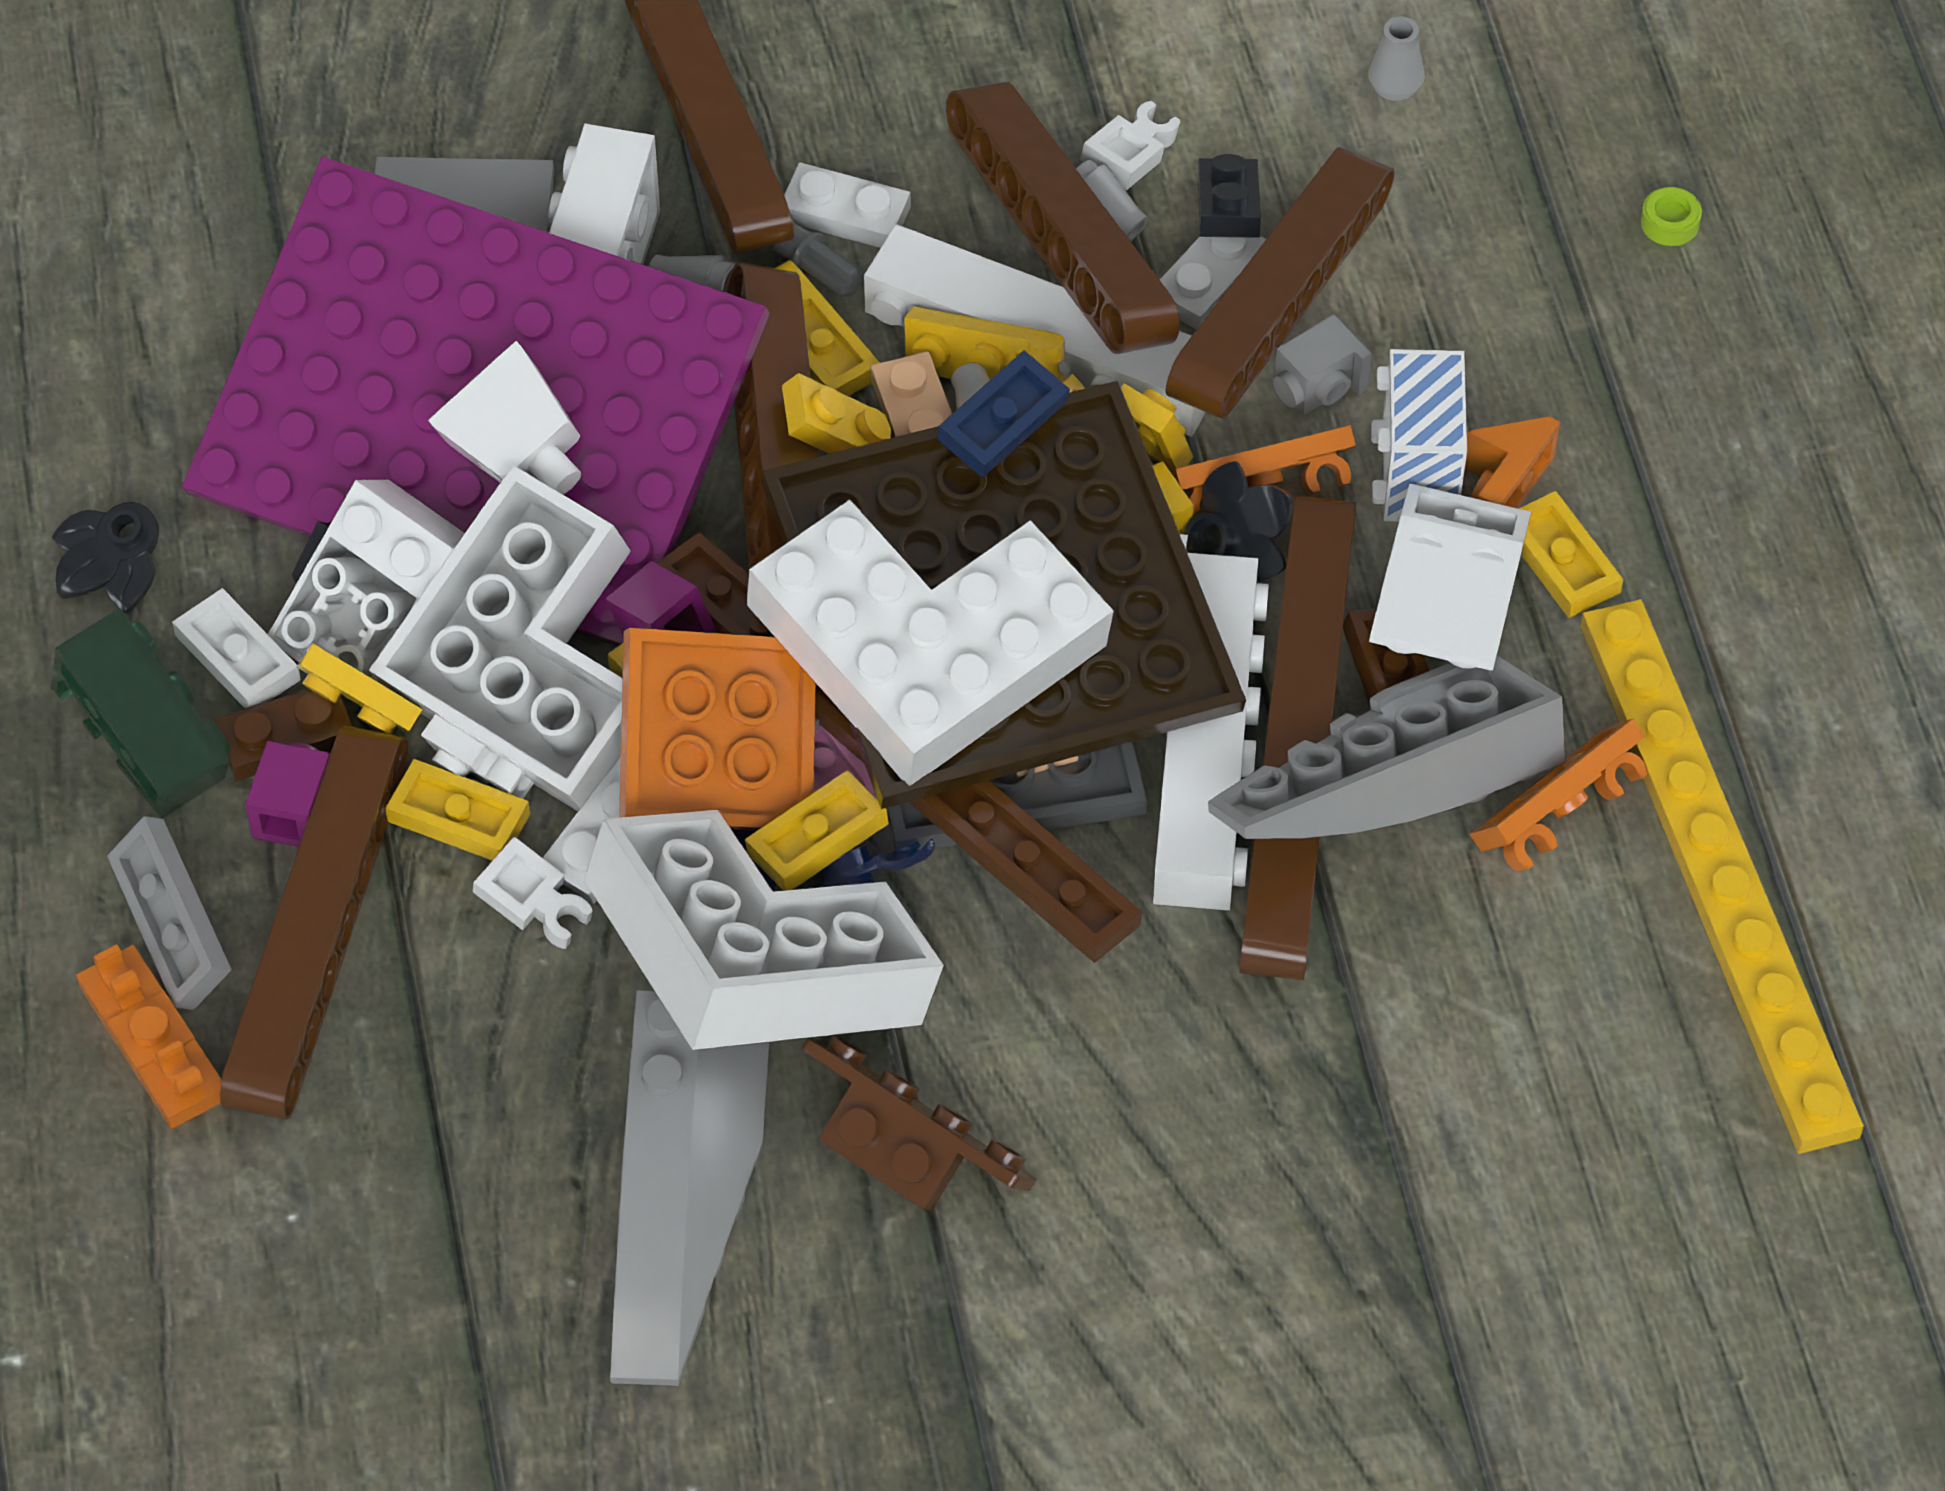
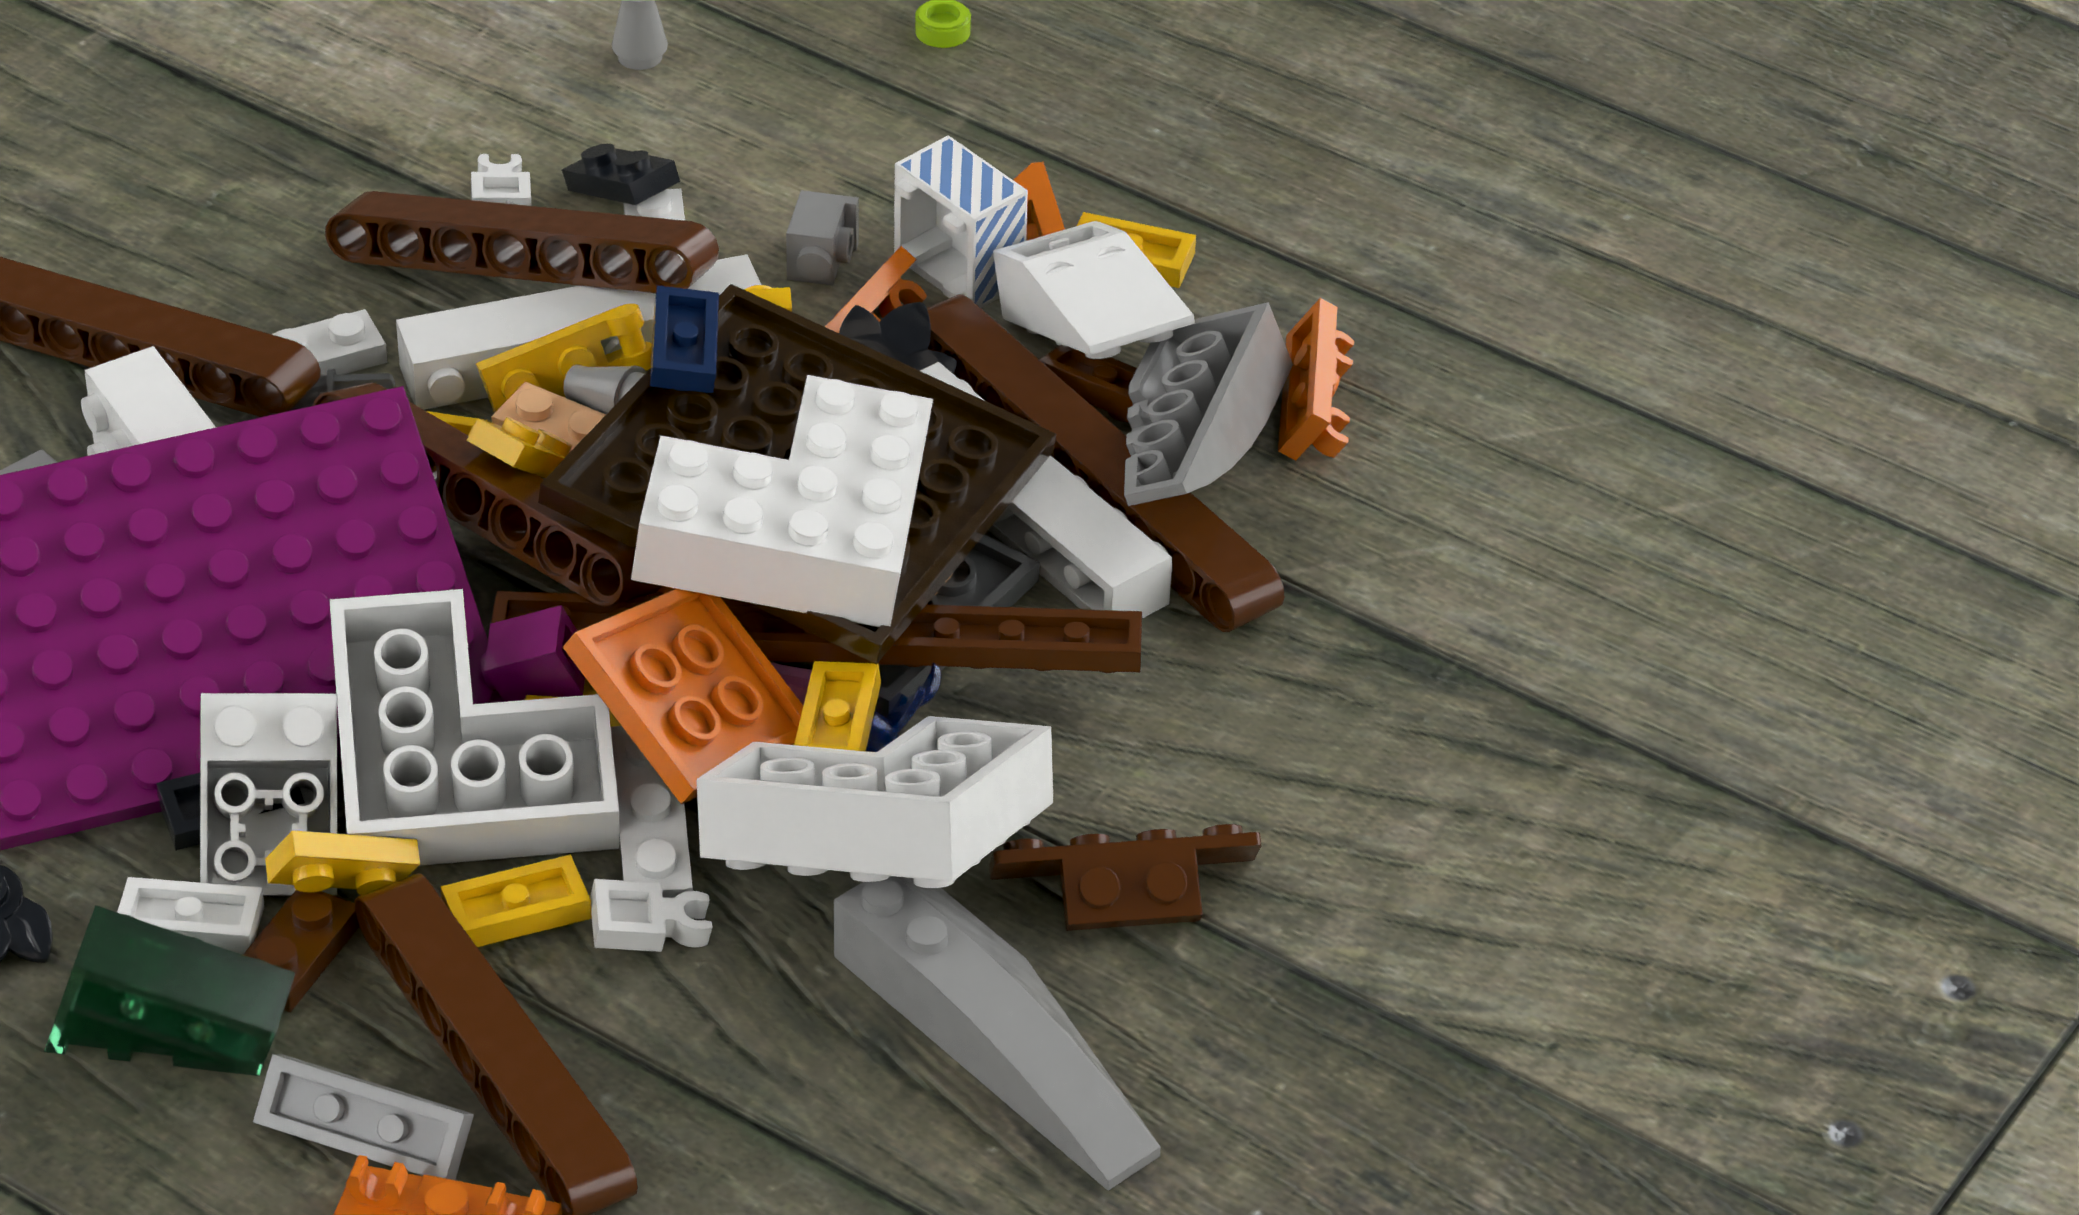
camera: 45 degrees left, 15 degrees down
magenta brick [245,741,329,847] -> none
white plate [421,714,534,799] -> none
white torso [428,341,581,495] -> none
reddish brown beam [1165,147,1395,419] -> none
yellow plate [1580,599,1864,1154] -> none

